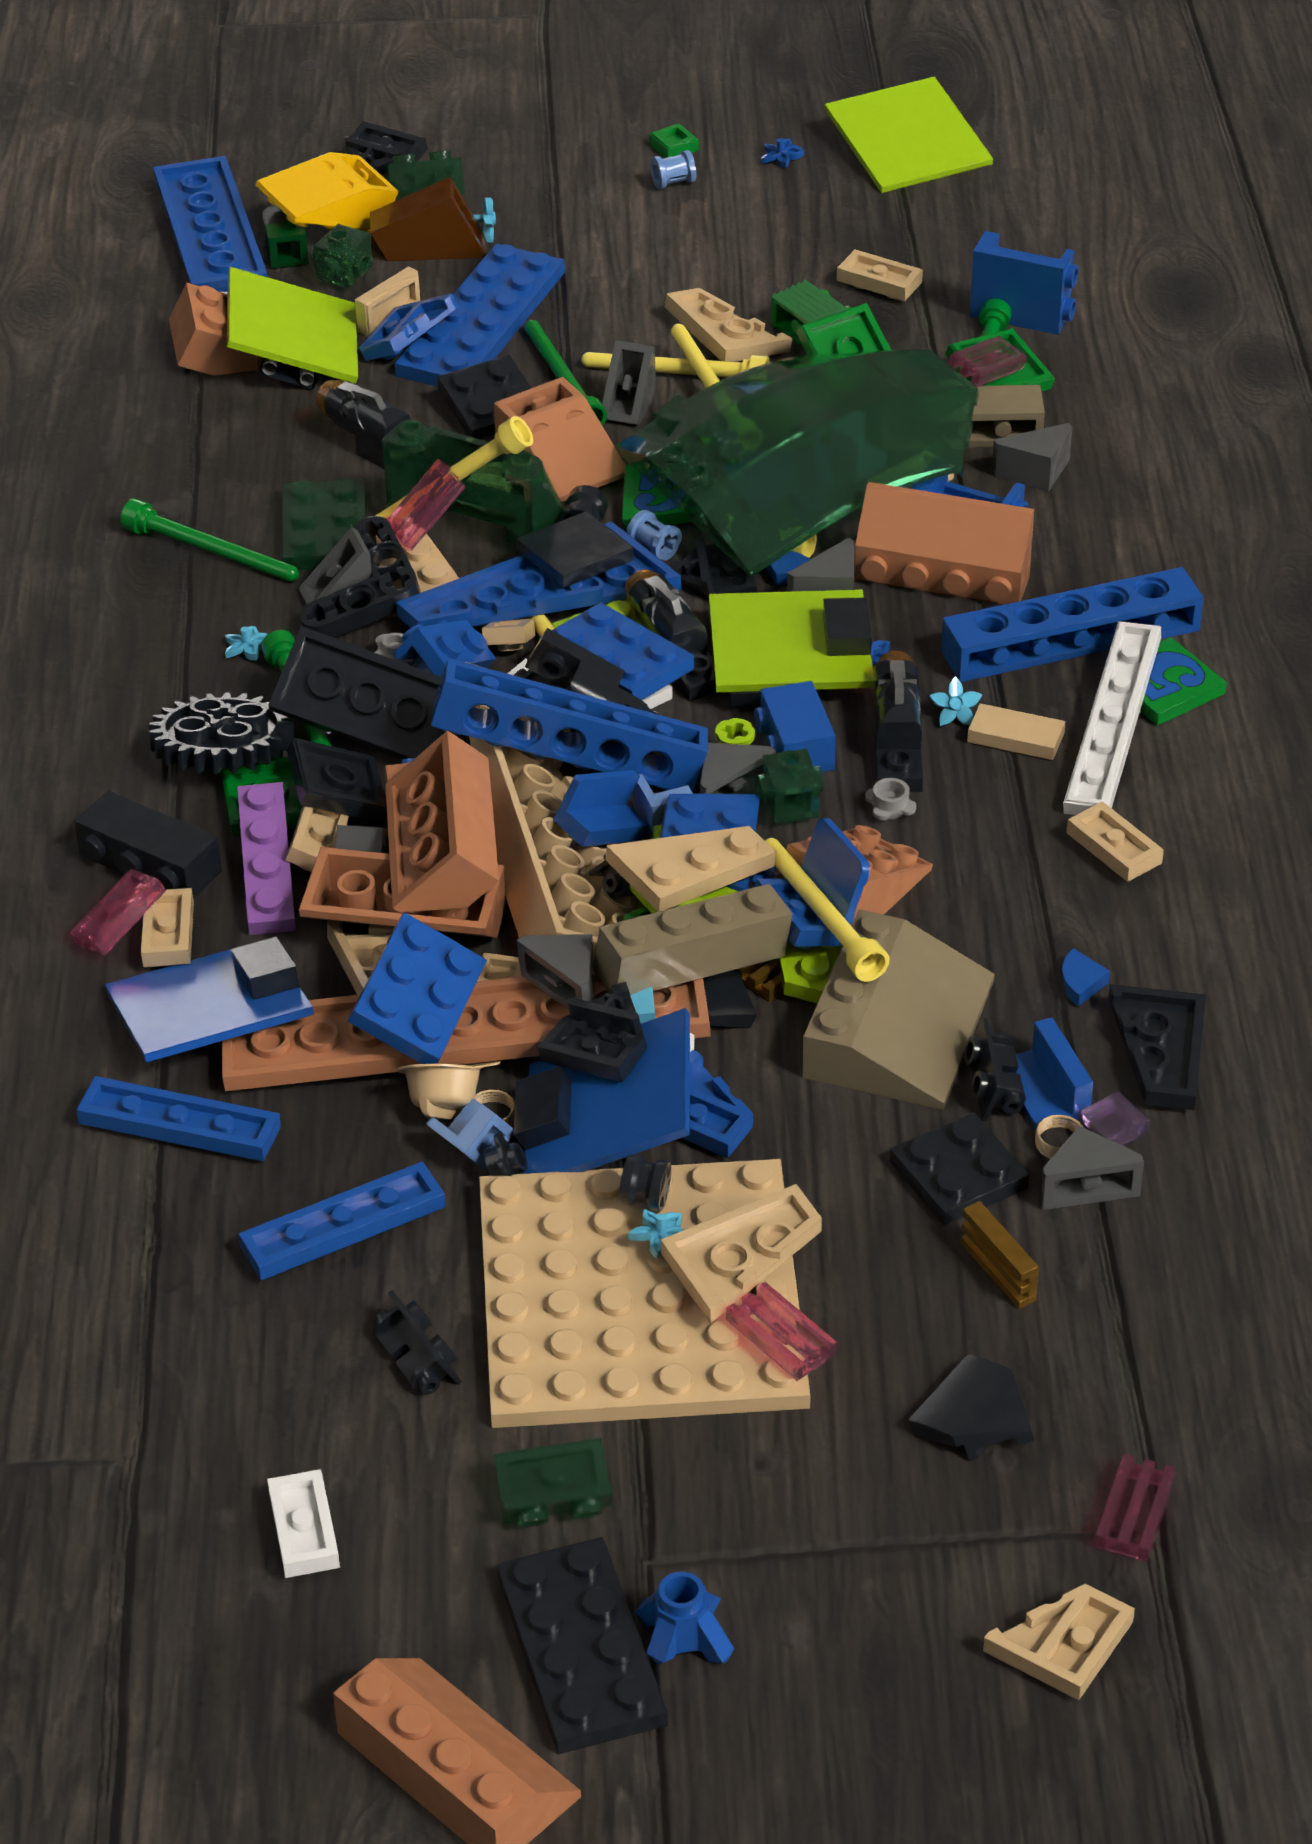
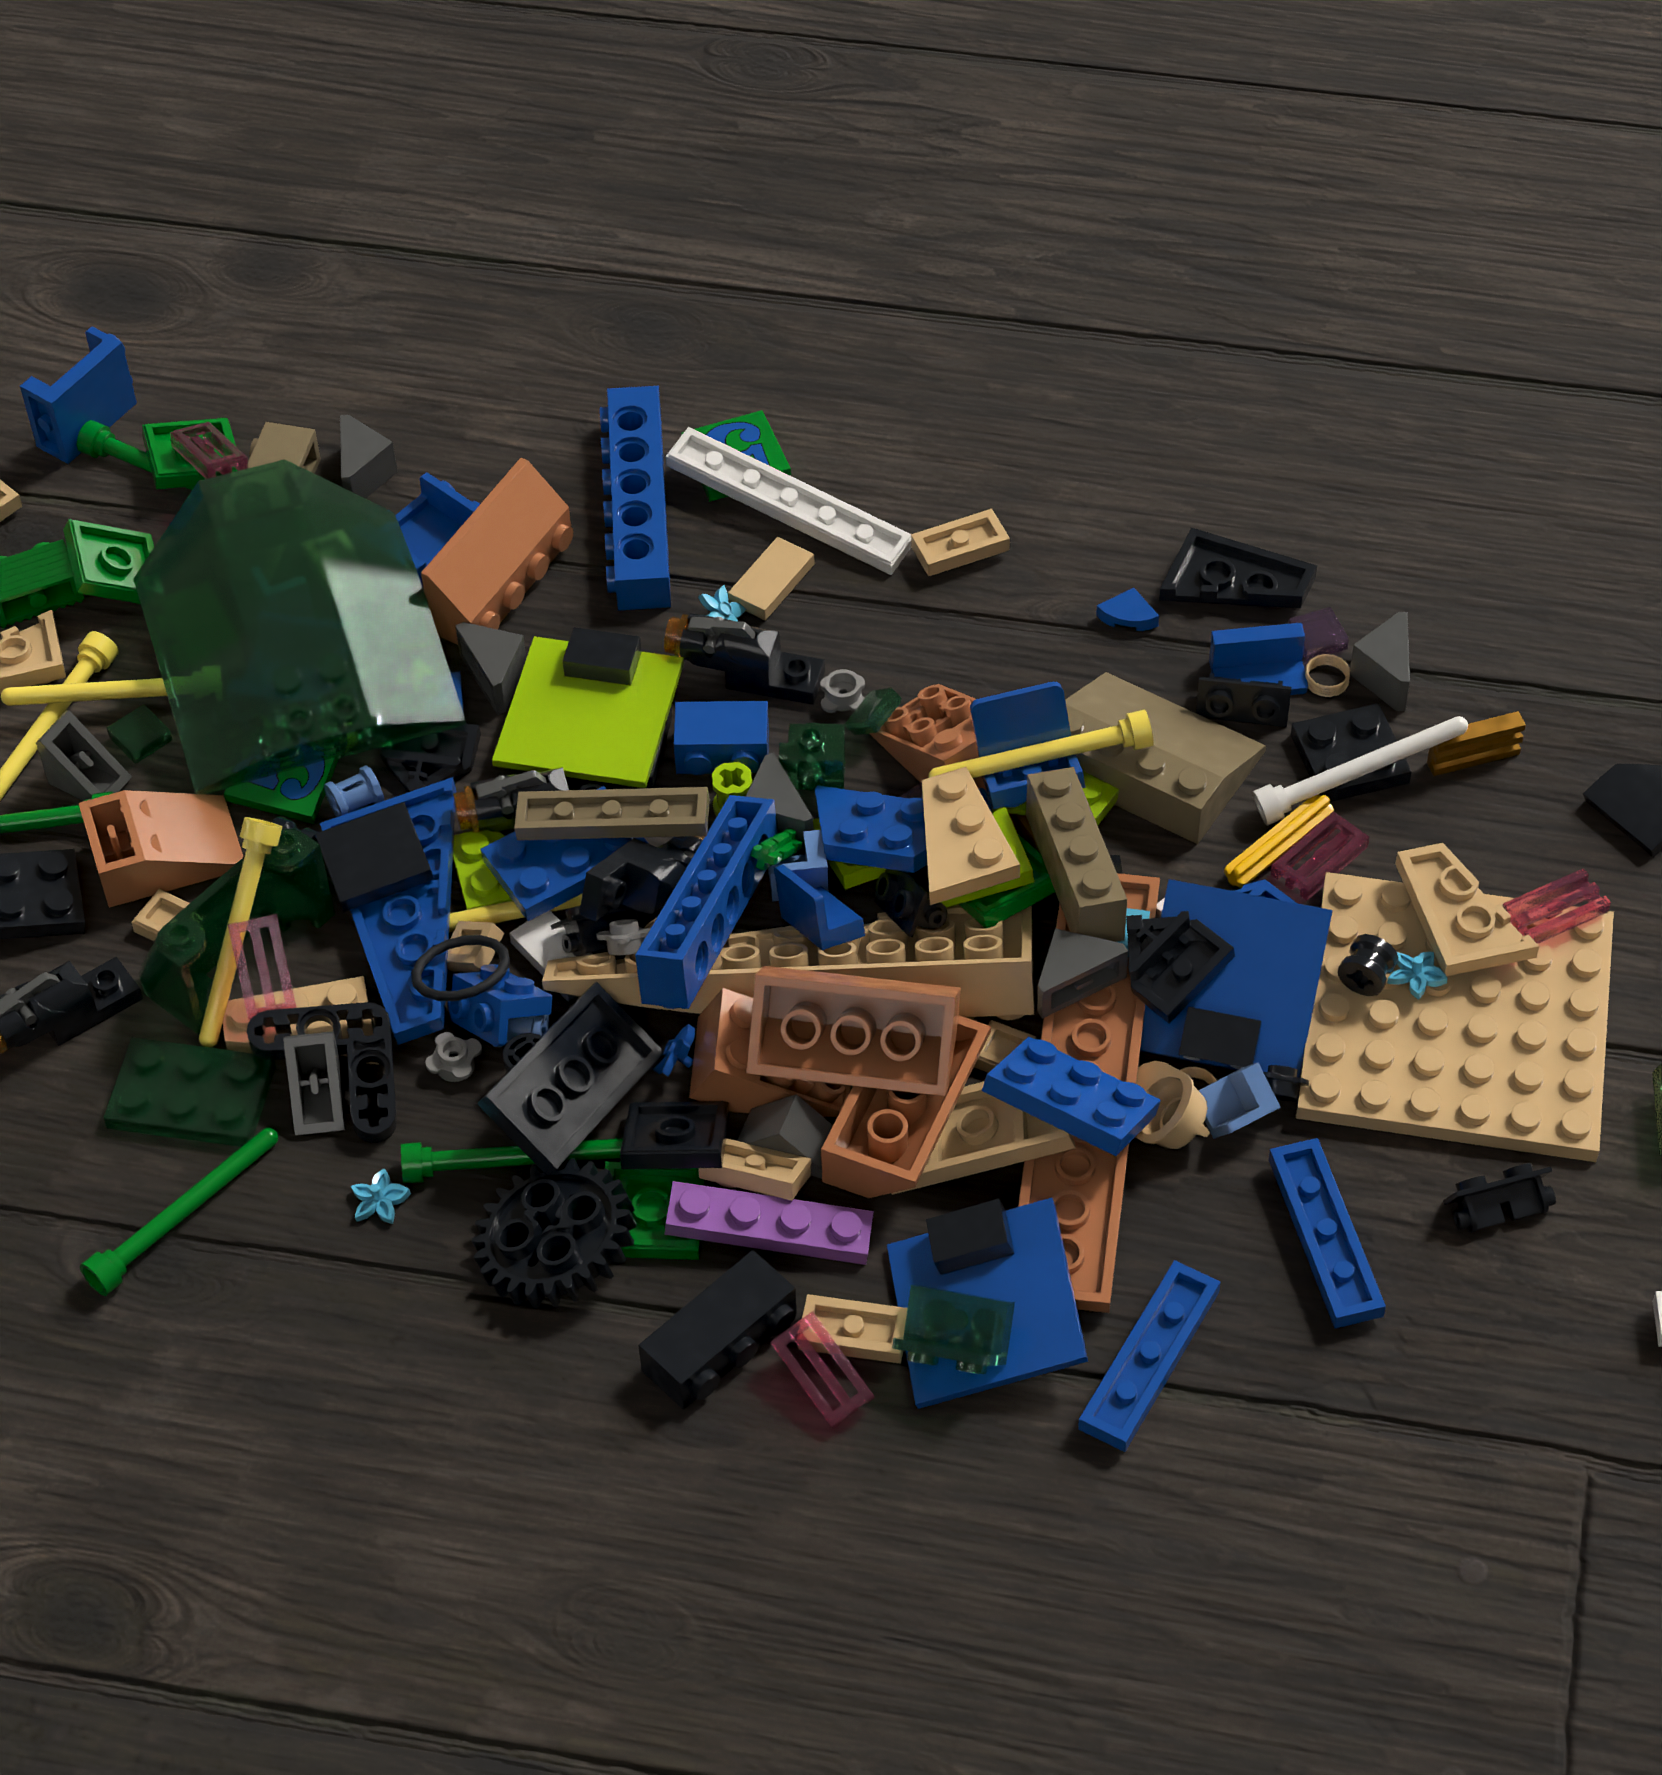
camera: 75 degrees left, 10 degrees up
none -> black piece [411,935,510,1001]
none -> dark tan plate [514,787,710,840]
none -> green axle [750,828,802,870]
none -> clear green tile [844,688,902,735]
none -> bracket [892,1285,1015,1374]
none -> yellow axle [1224,794,1334,888]
none -> white piece [1252,716,1468,826]
none -> clear pink tile [1271,811,1370,901]

